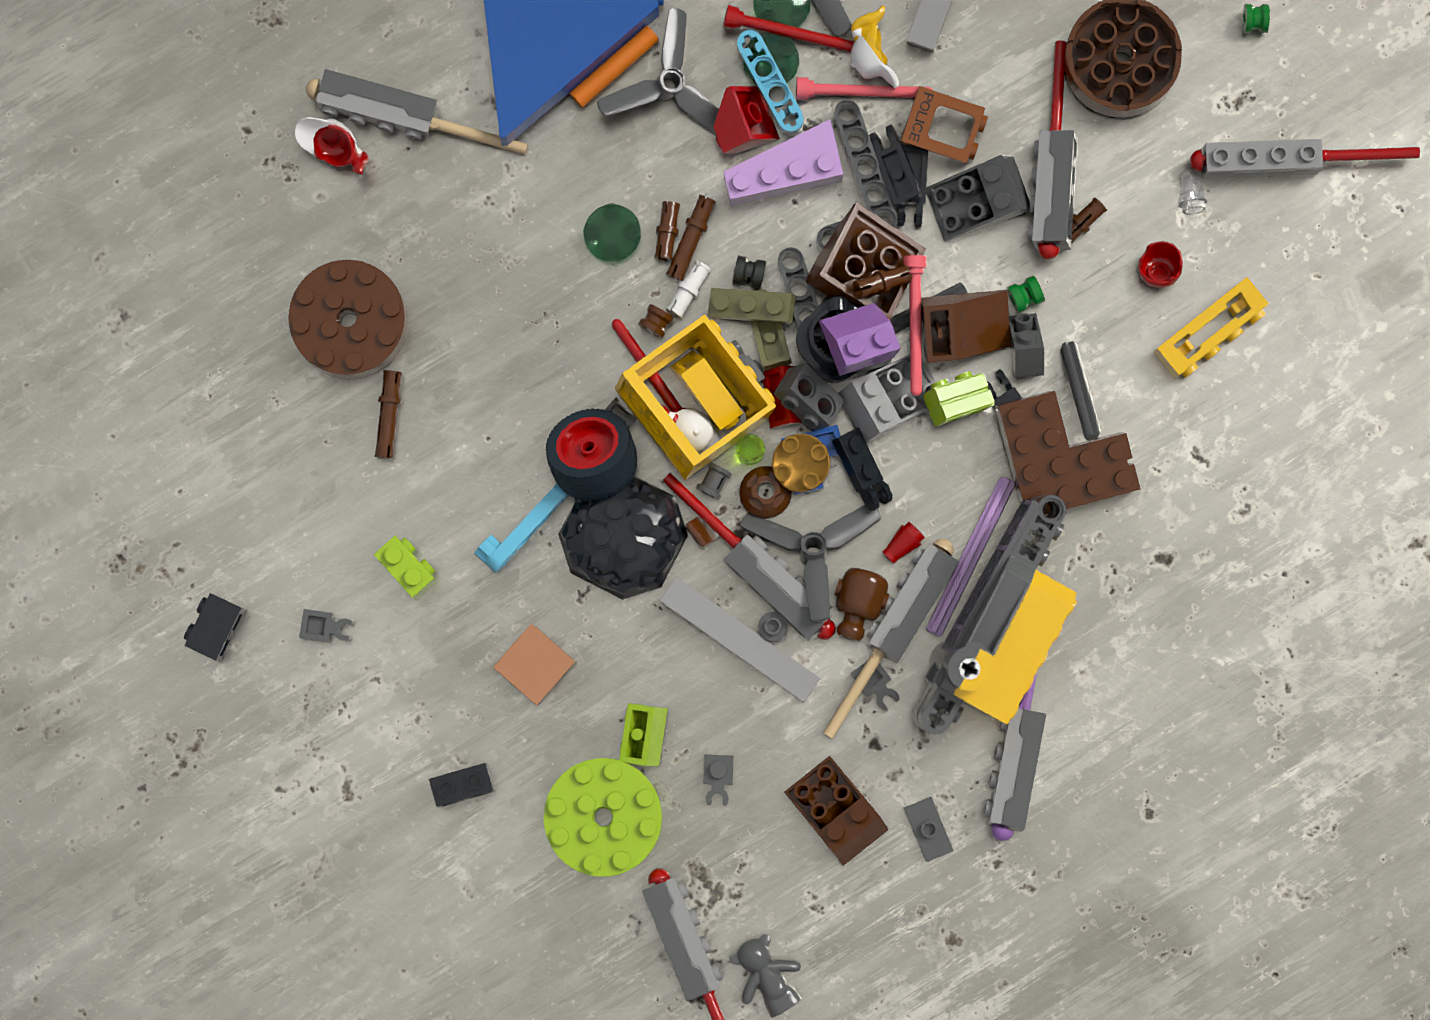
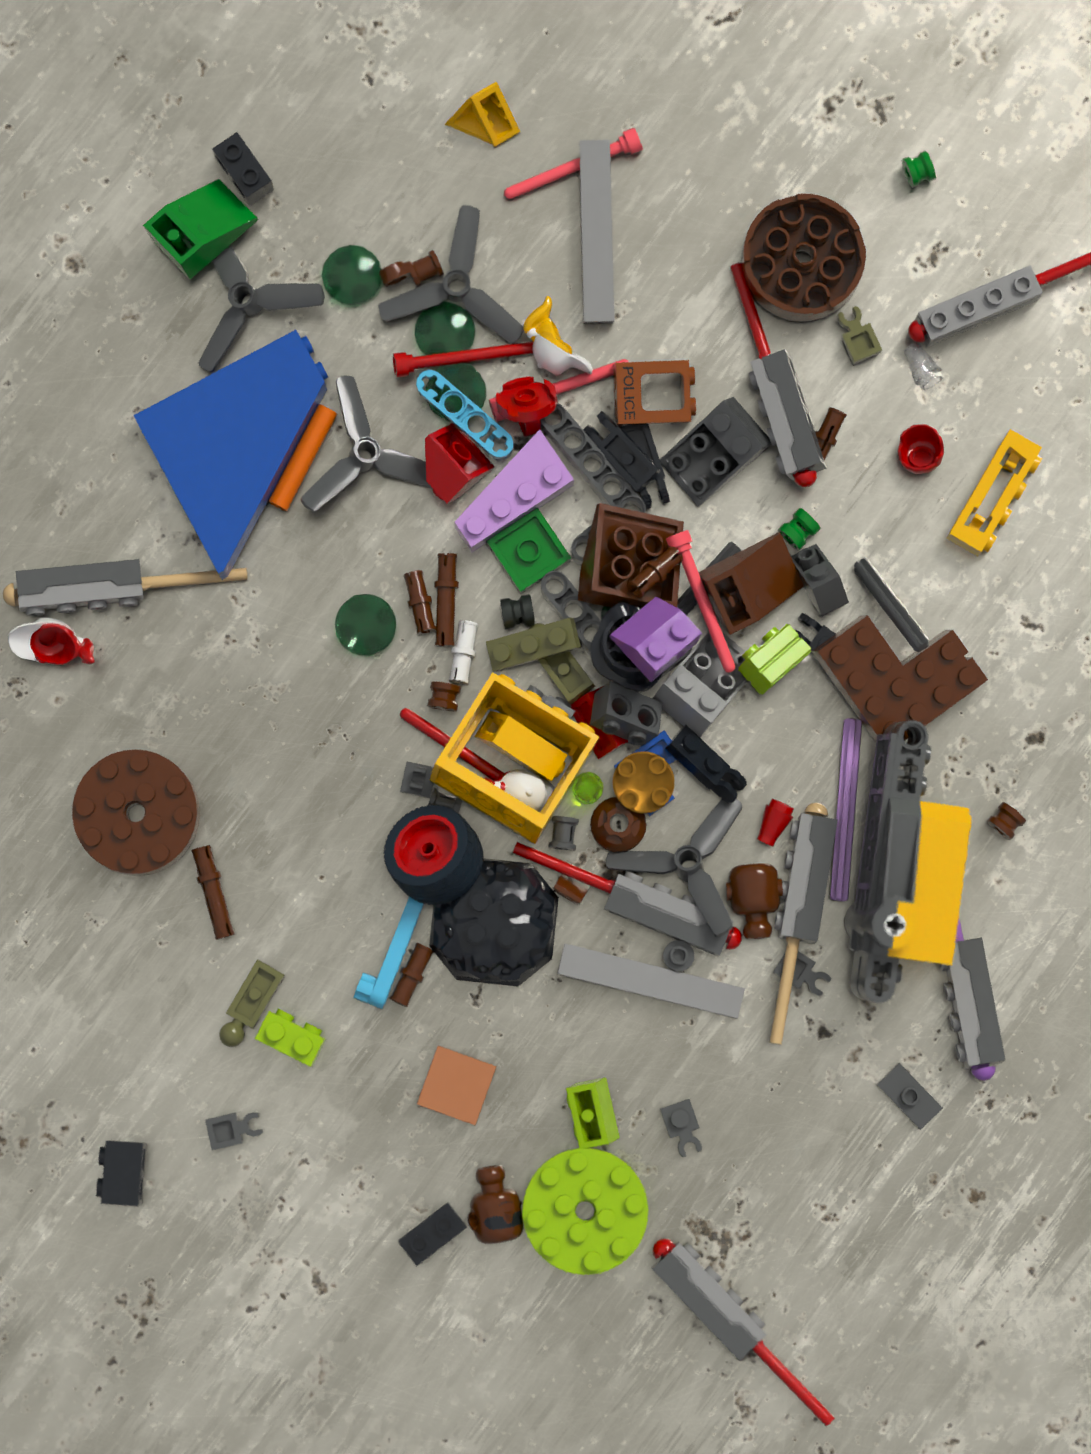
camera: 30 degrees left, 0 degrees up
dark grey piece [730,934,802,1018] -> none
reddish brown slope [784,756,889,866] -> none
none -> olive plate [219,959,285,1047]
none -> reddish brown pin [389,943,434,1007]
none -> dark grey tile [400,761,434,799]
none -> reddish brown piece [468,1165,523,1244]
none -> green plate [486,507,572,593]
none -> red tile [495,377,558,437]
none -> olive plate [837,306,882,365]
none -> reddish brown wheel [987,802,1026,840]

